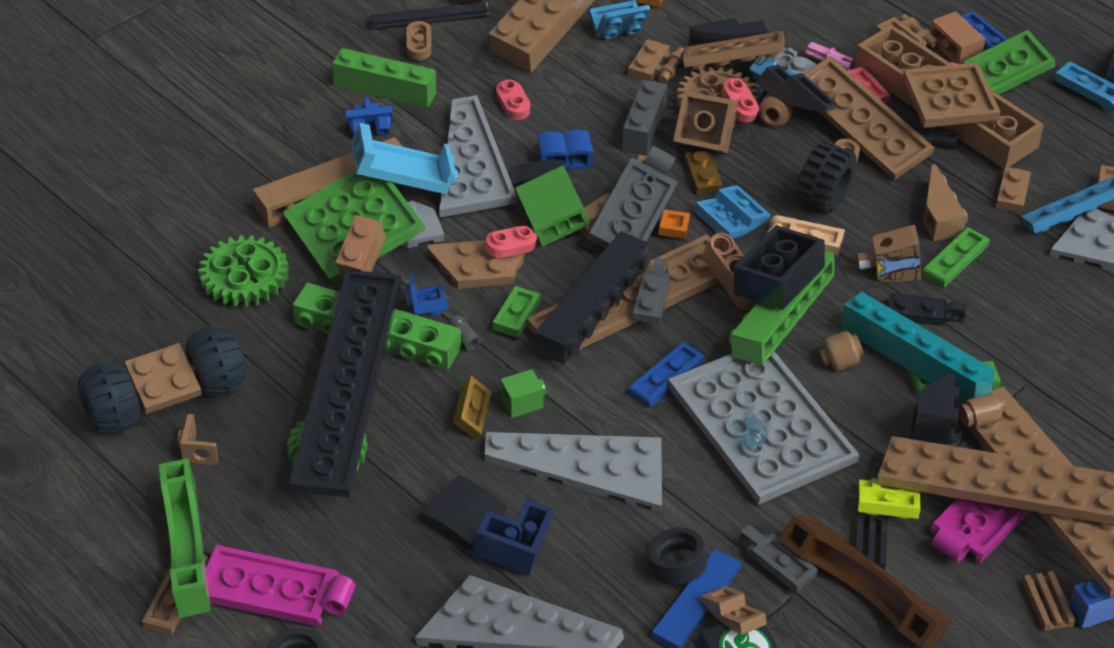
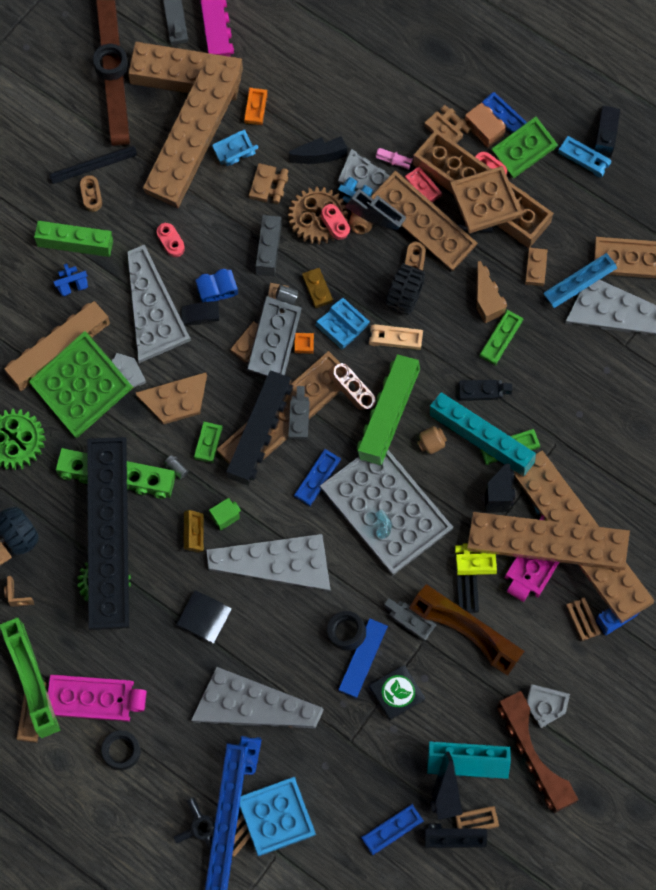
camera: 10 degrees left, 25 degrees up
nougat brick [335,215,386,278] -> none
medium azure panel [351,123,458,194] -> none
blue bracket [404,274,448,316] -> none
dark blue brick [472,499,555,576] -> none
coral plate [484,226,537,258] -> none
bright green brick [516,166,591,247] -> none
medium nougat brick [673,90,738,154] -> none
medium nougat plate [683,31,785,70] -> none
medium nougat slope [701,586,767,635] -> none
black brick [733,225,825,310] -> none
light grey plate [787,57,813,74] -> none
medium nougat torso [857,225,921,282] -> none
medium nougat brick [959,392,1005,428] -> none

